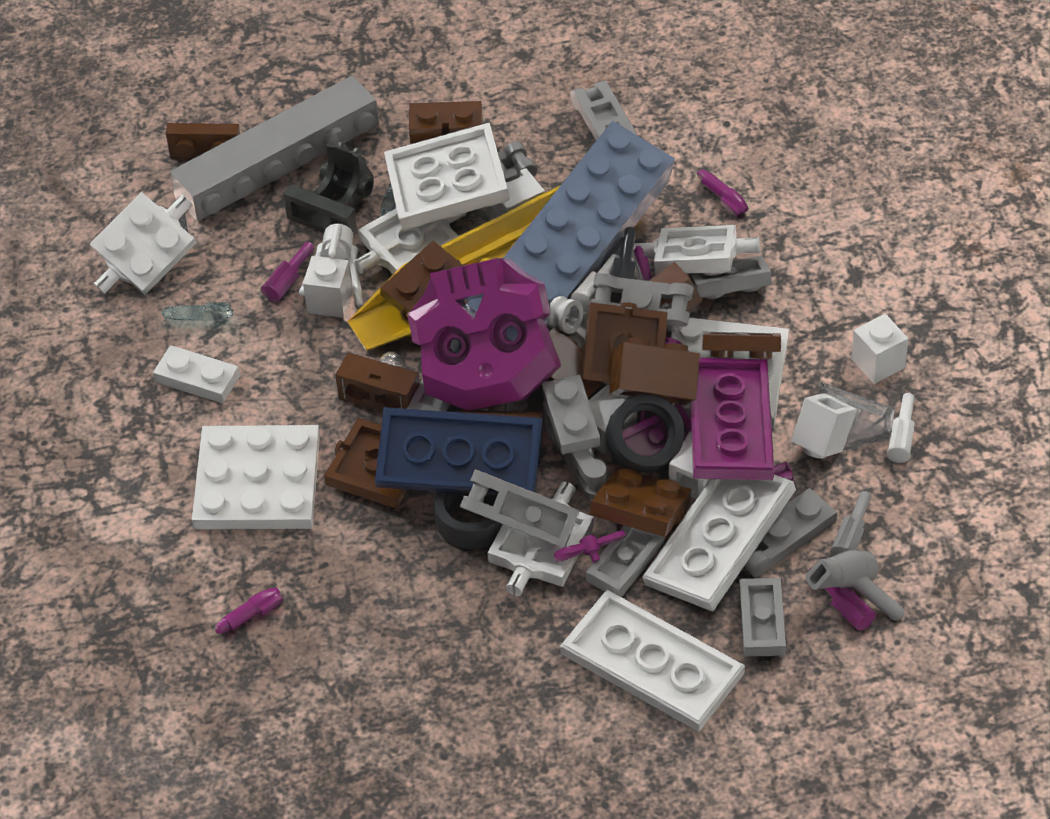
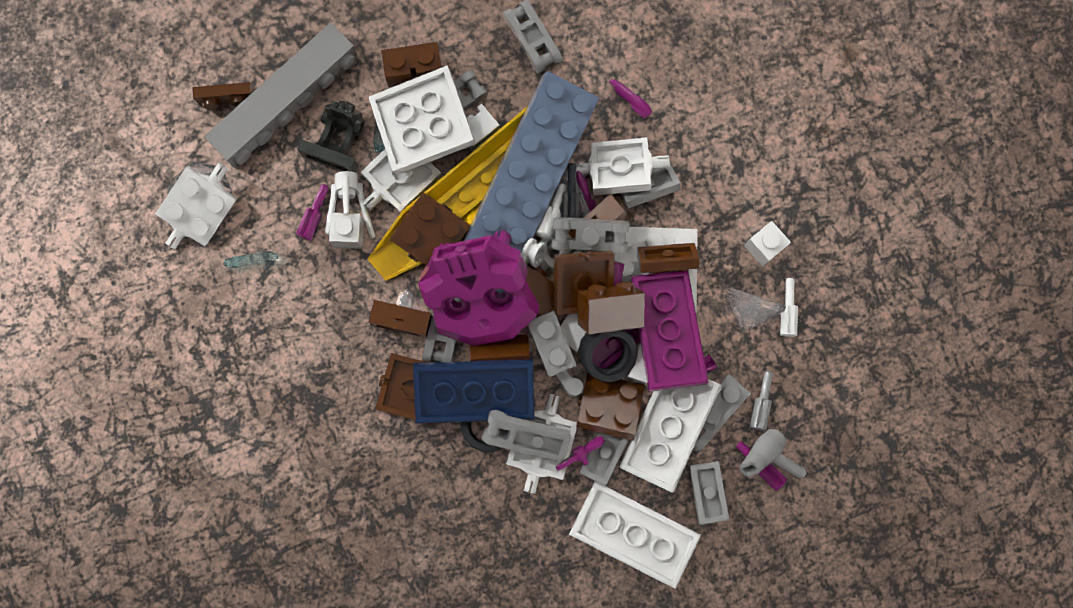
camera: 15 degrees left, 30 degrees up
white plate [153,345,240,404] -> none
white plate [192,425,320,530] -> none
magenta piece [215,587,284,635] -> none
white brick [791,393,857,459] -> none

